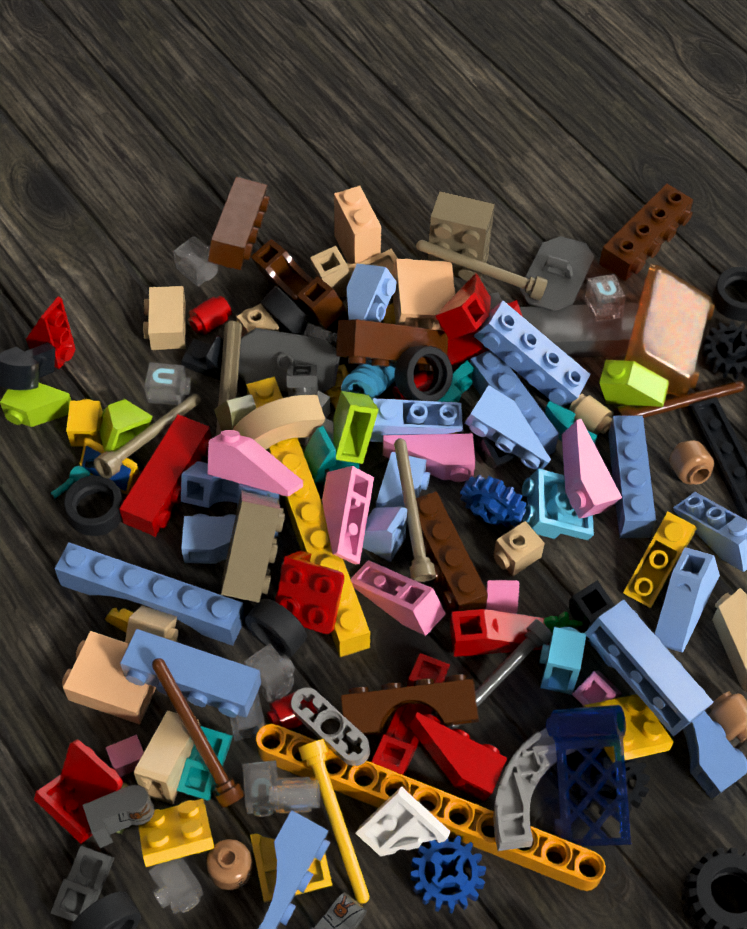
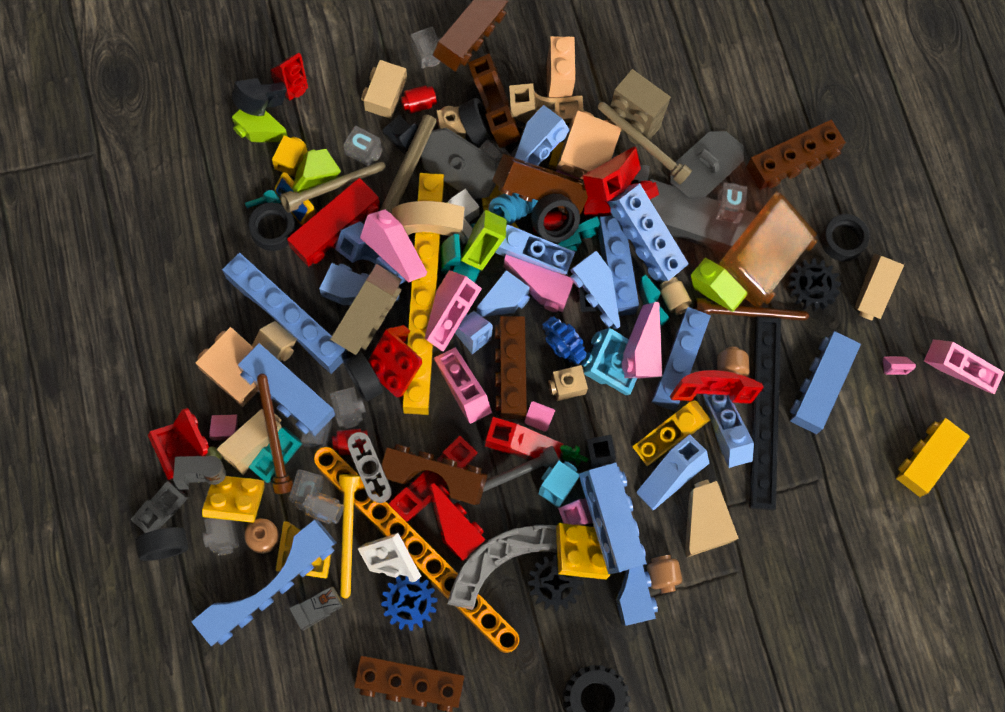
camera: 15 degrees right, 15 degrees up
yellow tile [105,608,133,633] -> none
olive brick [214,394,256,431] -> none
dark grey slope [287,365,318,397] -> none
dark tan piece [394,438,436,582] -> none
clear blue piece [546,705,631,846] -> none
none -> red slope [670,370,764,403]

